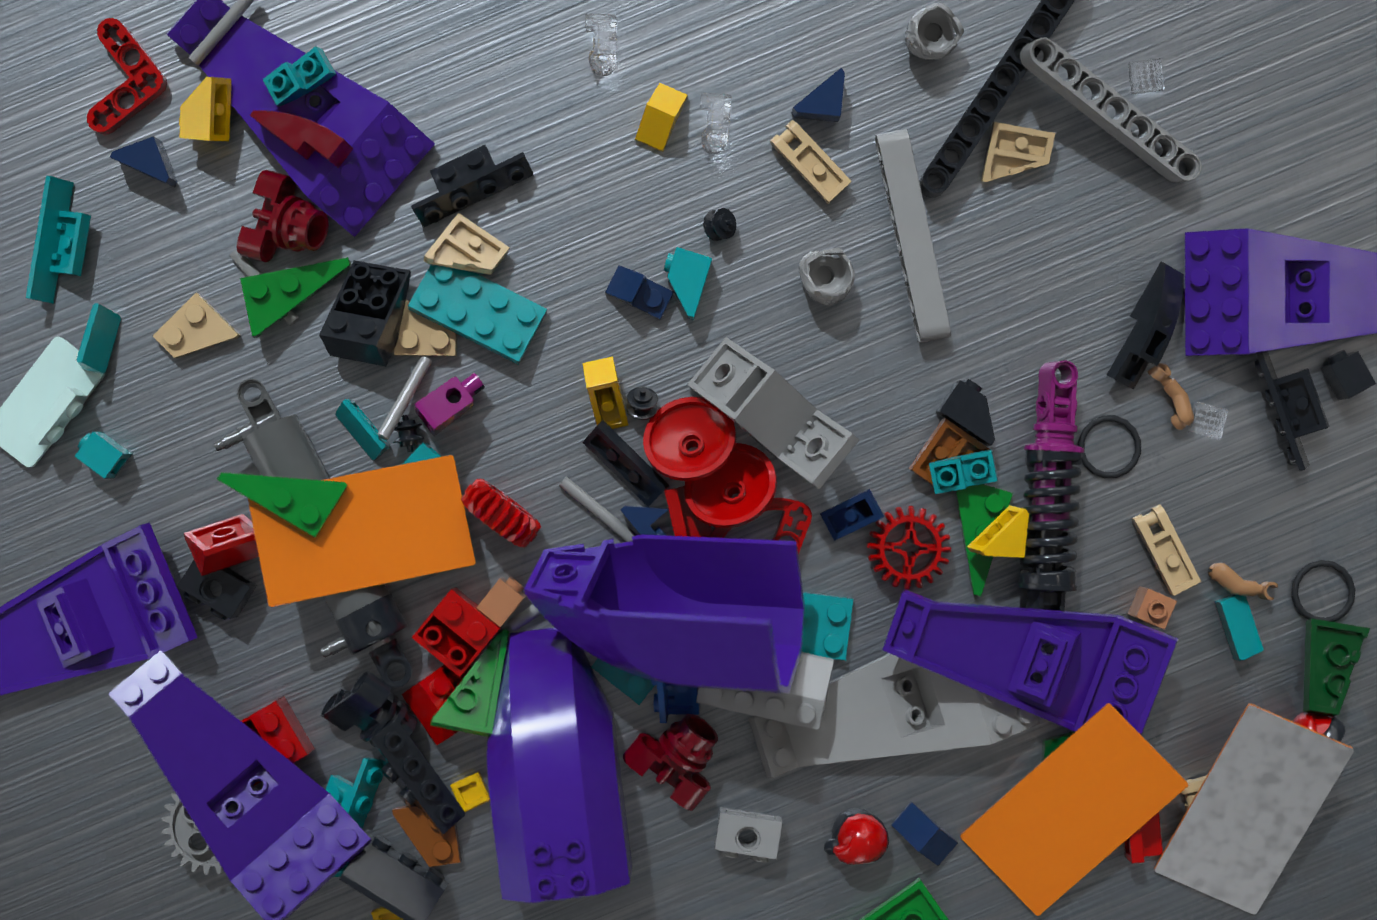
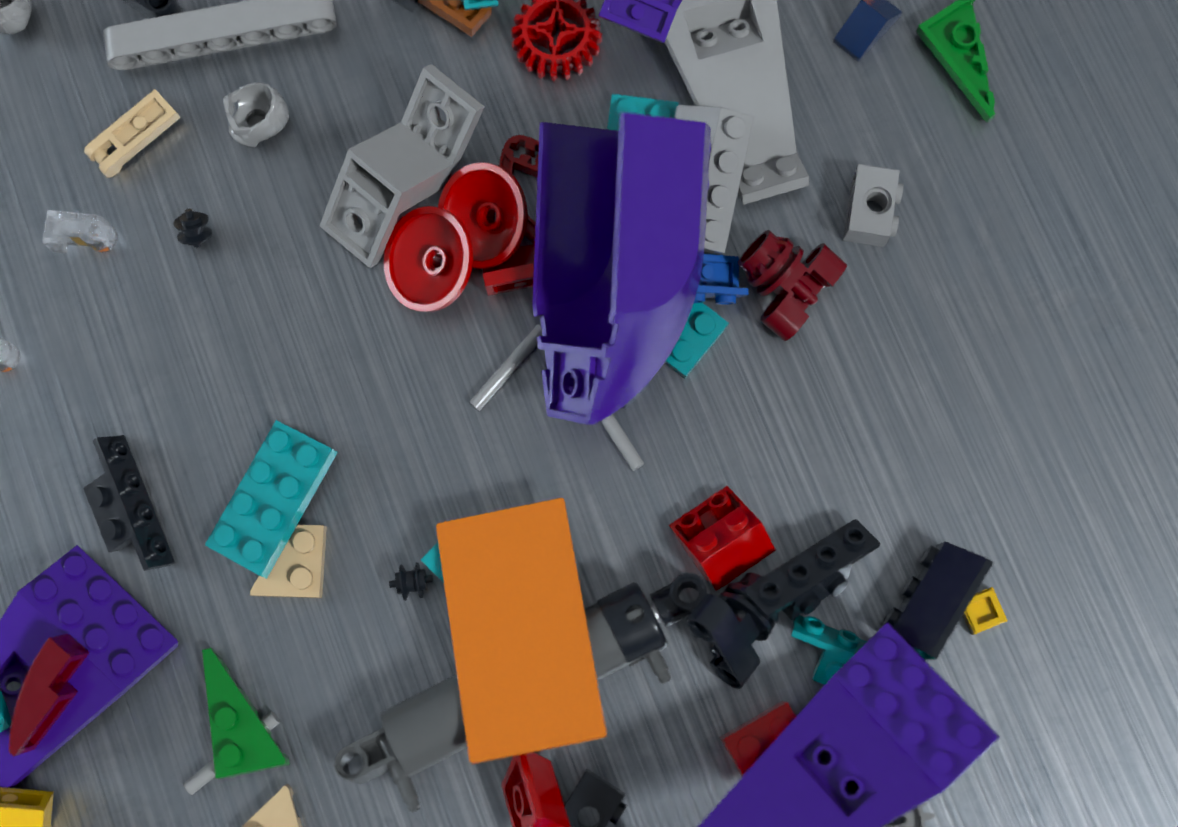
camera: 80 degrees left, 10 degrees down
green wing [217,472,348,538] -> none
dark red beam [237,170,329,263] -> none
black slope [319,260,411,367] -> none
teal slope [335,399,390,460] -> none
light grey bar [377,356,432,441] -> none
dark orange wing [392,805,462,867] -> none
red slope [411,587,503,677] -> none
magenta torso [415,373,485,436] -> none
tan wing [423,213,510,275] -> none
green wing [430,629,509,737] -> none
yellow tile [450,771,490,812] -> none
red gear [461,479,541,548] -> none
nougat brick [476,577,526,627] -> none
dark purple windscreen [487,627,633,903] -> none
yellow slope [582,356,629,429] -> none
black plate [582,420,669,507] -> none
dark blue slope [605,265,674,320] -> none
dark blue slope [620,505,669,536] -> none
black wheel [626,387,658,420] -> none
yellow slope [635,83,688,152] -> none
teal slope [663,247,712,320] -> none
dark blue slope [791,68,845,122] -> none
dark blue slope [820,489,885,541] -> none
red piece [824,808,889,865] -> none

